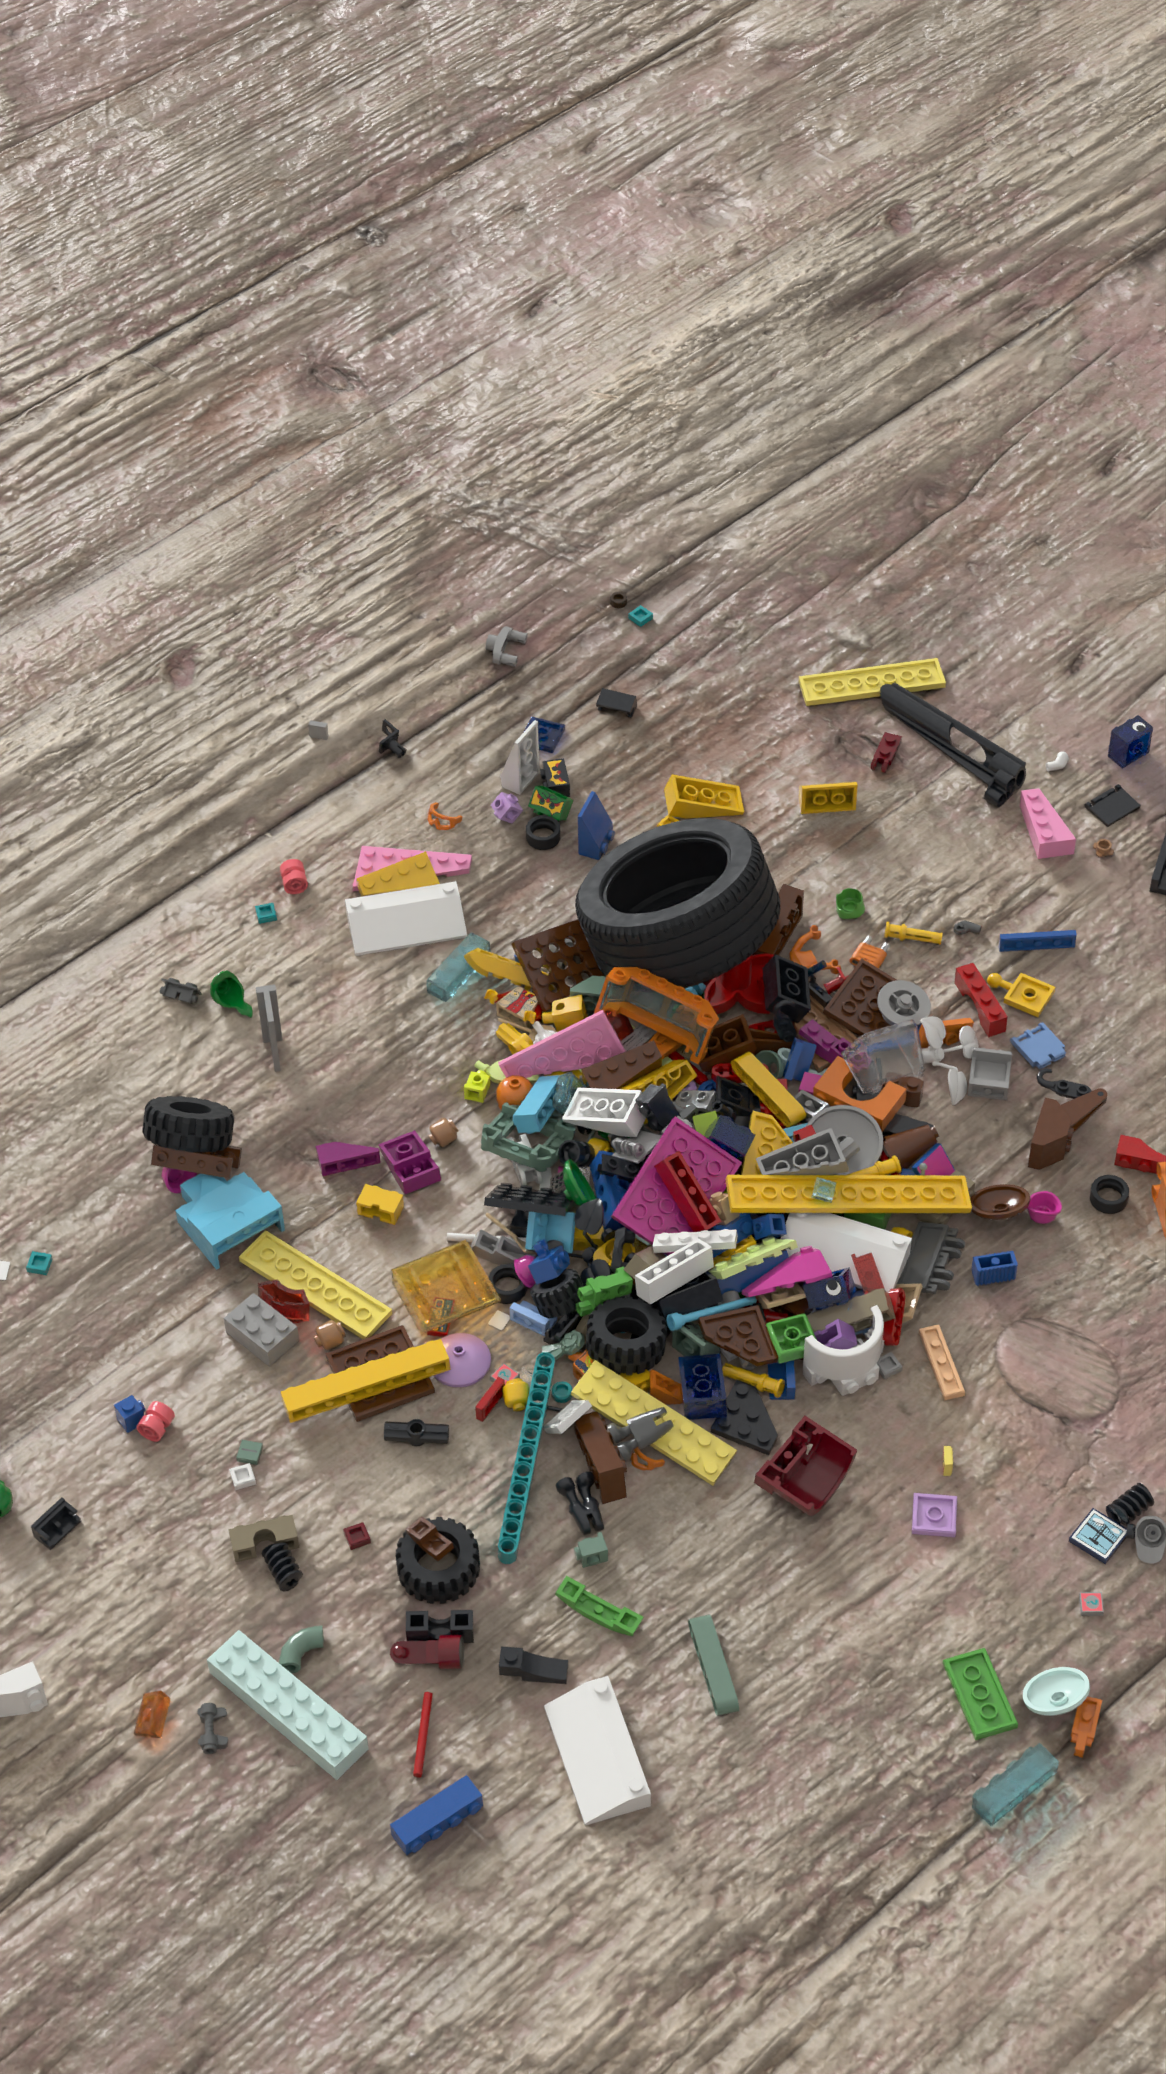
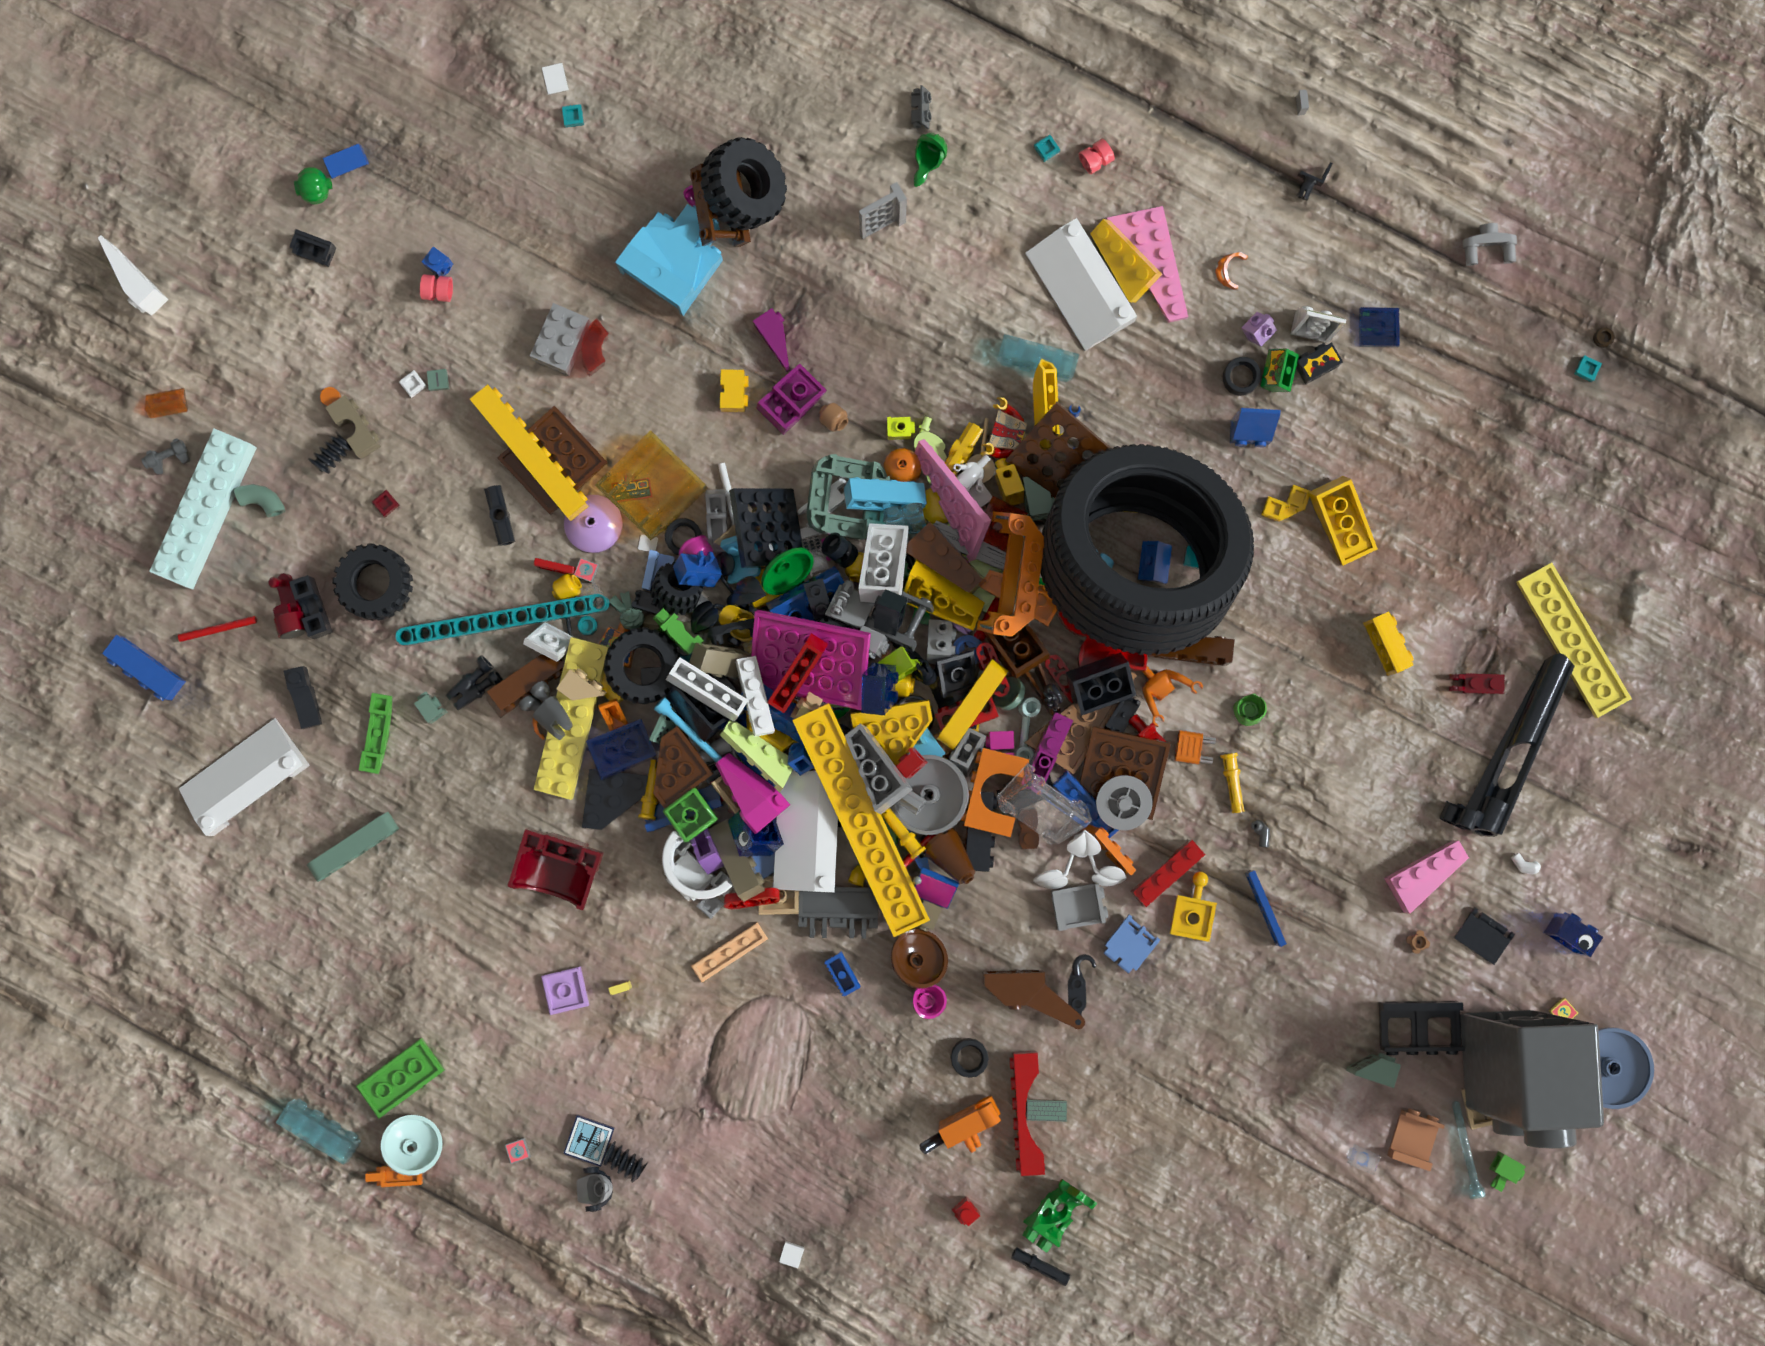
camera: 70 degrees right, 35 degrees up
light yellow plate [239,1230,392,1339] -> none
medium nougat head [313,1320,346,1351] -> none
reddish brown slope [406,1516,454,1561] -> none
black hinge [596,688,637,718] -> none
blue panel [783,1038,817,1081] -> none
piece [808,960,827,977] -> none
clear light blue plate [811,1177,837,1203] -> none
clear red panel [851,1252,885,1295] -> none
none -> orange tile [320,387,341,406]
none -> tan slope [556,668,606,700]

